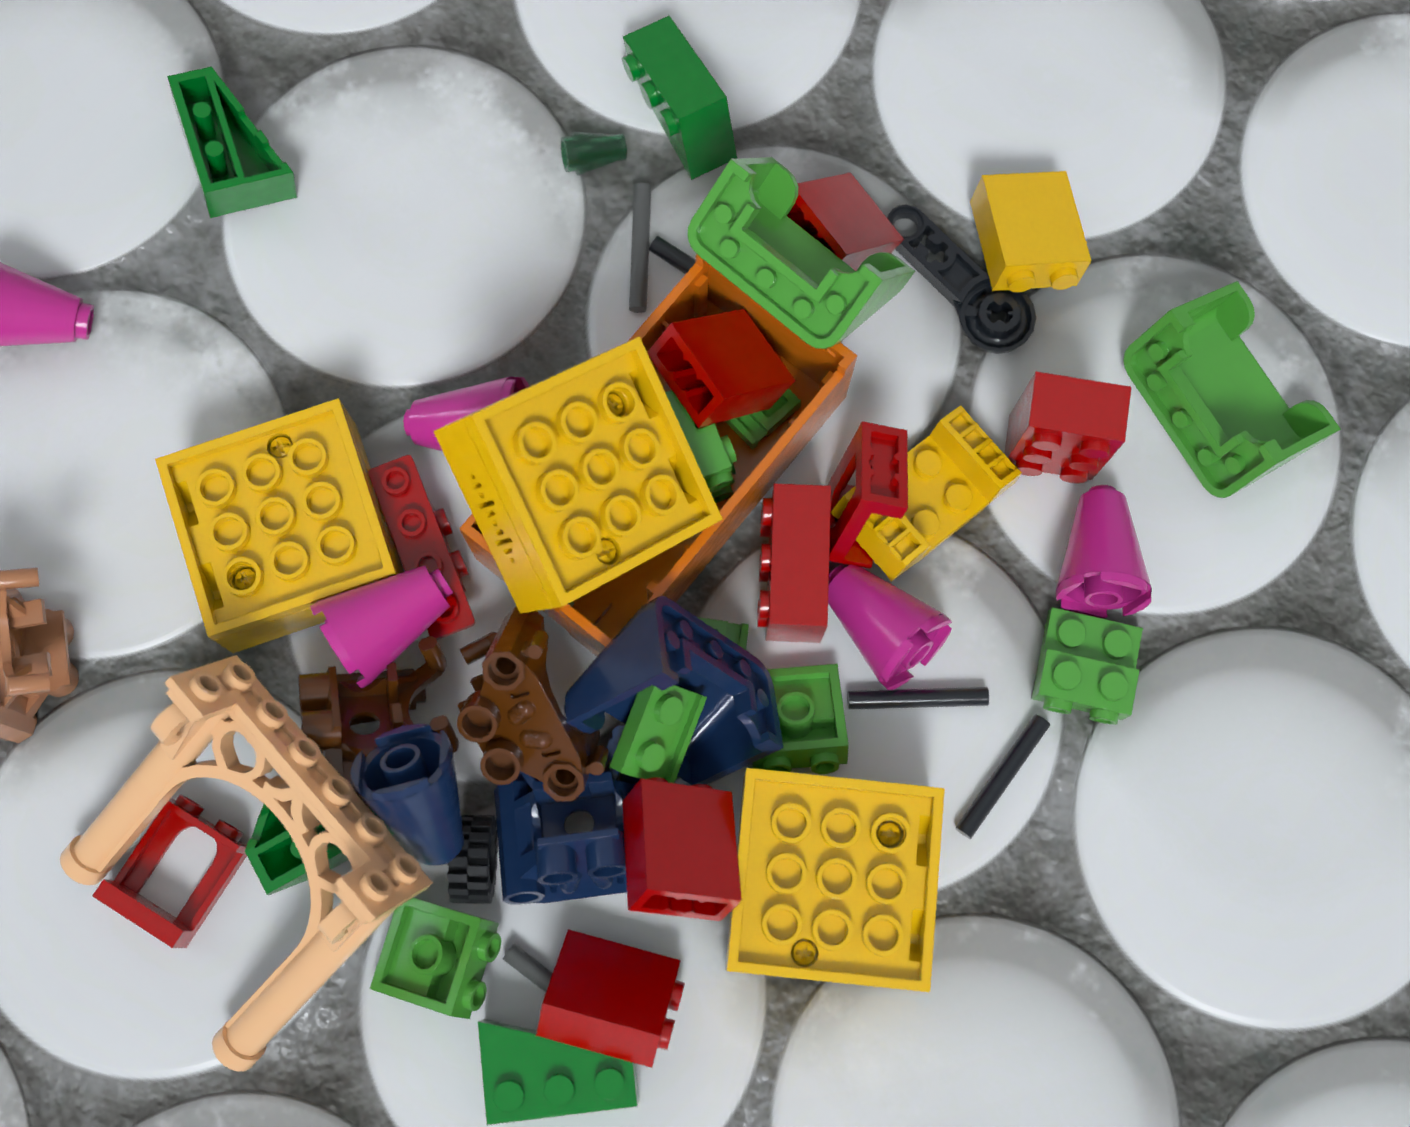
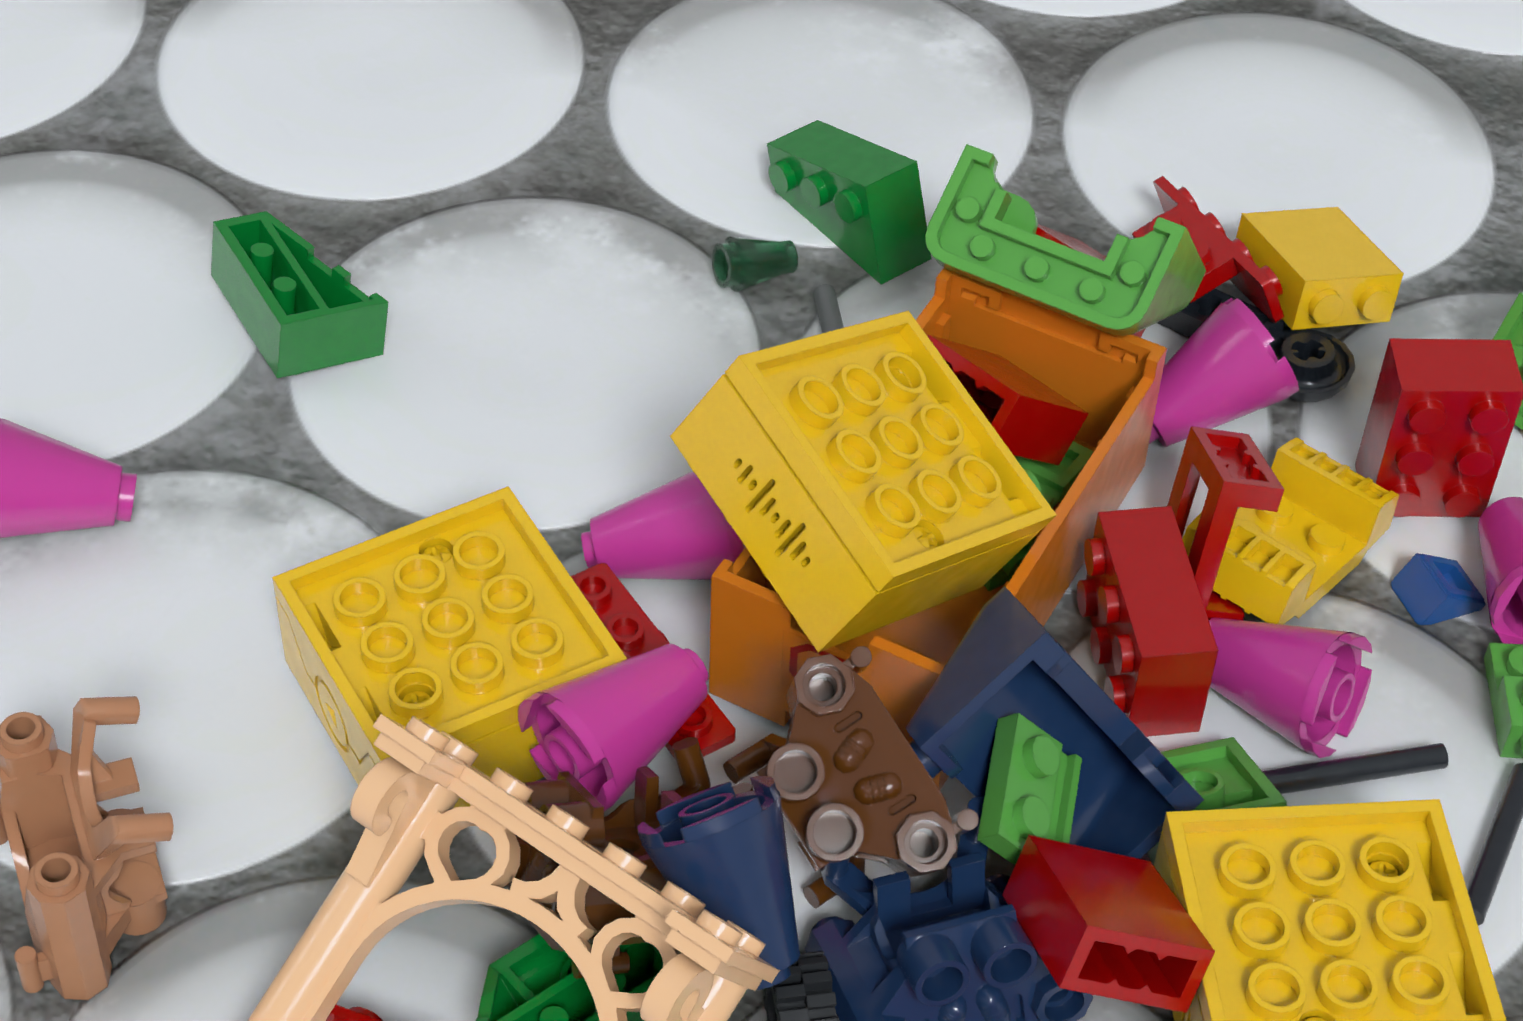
camera: 10 degrees left, 30 degrees down
none -> red bracket [1132,176,1284,323]
none -> dark pink cone [1149,297,1299,447]
none -> blue slope [1391,553,1486,626]

